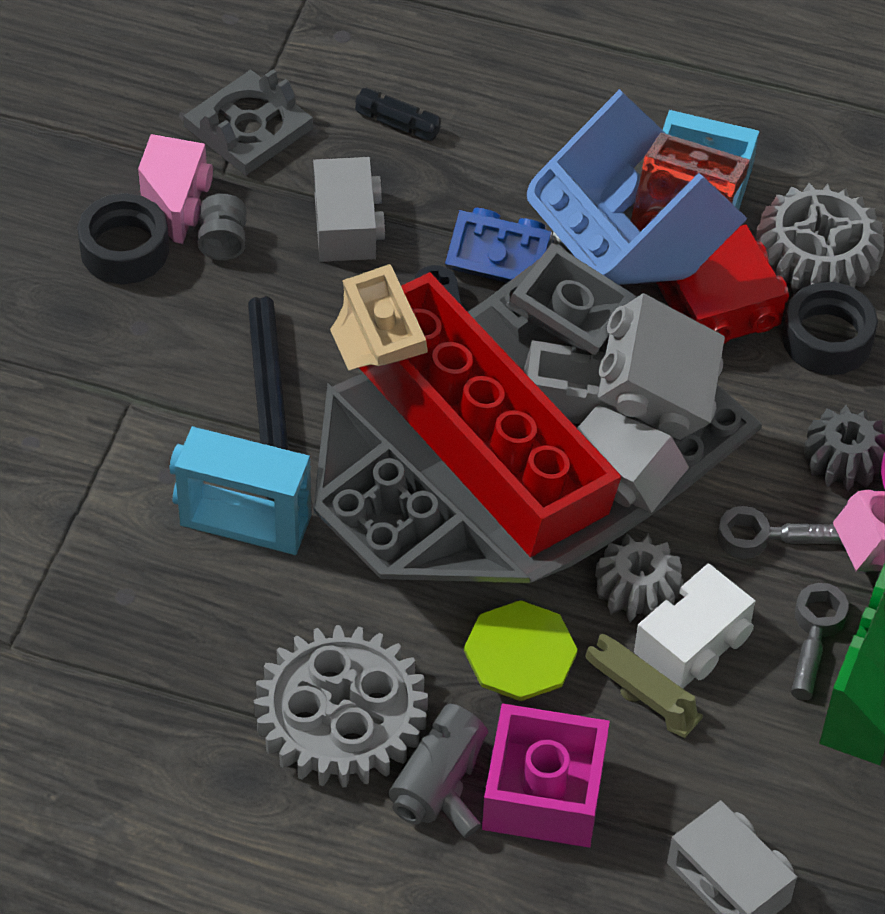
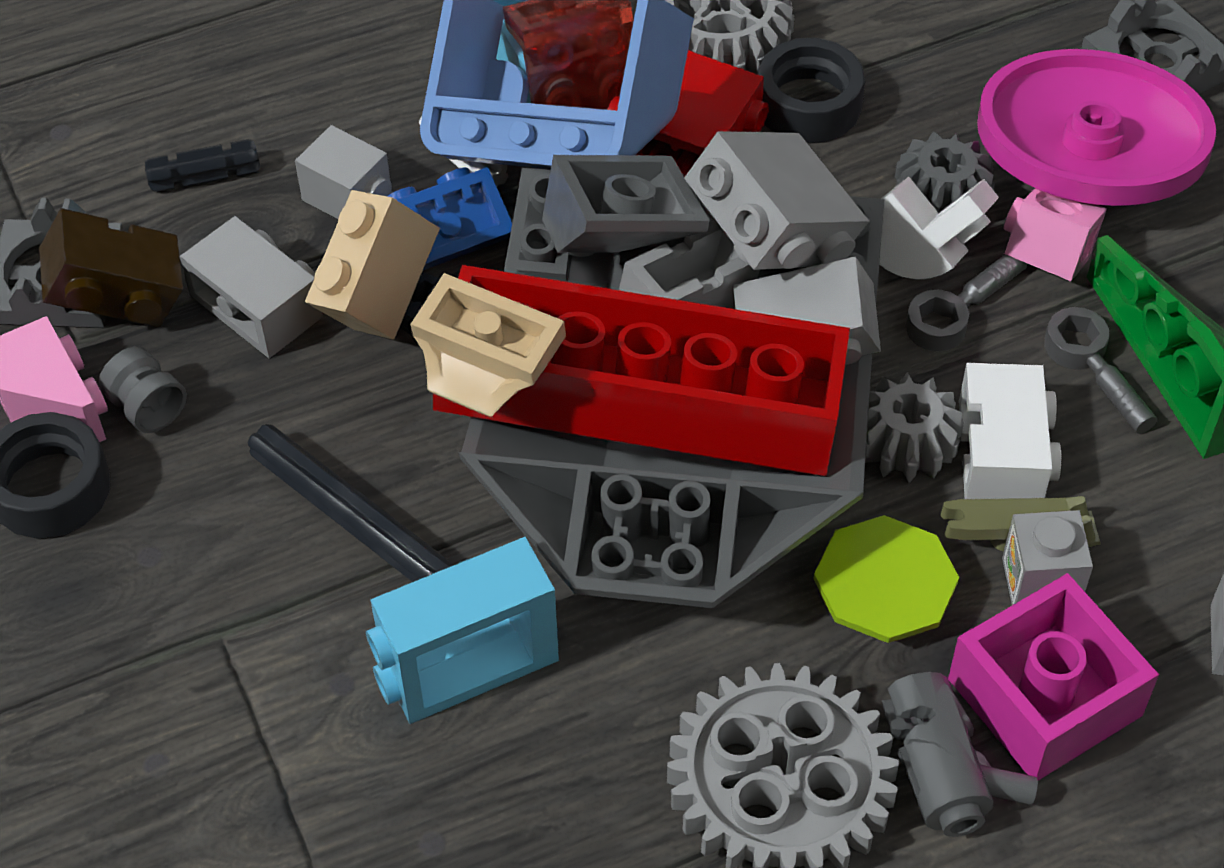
camera: 40 degrees left, 0 degrees up
none -> dark brown brick [39,208,183,327]
none -> light grey brick [295,125,392,219]
none -> tan brick [305,190,440,340]
none -> white brick [879,177,999,279]
none -> light grey brick [1002,510,1093,605]

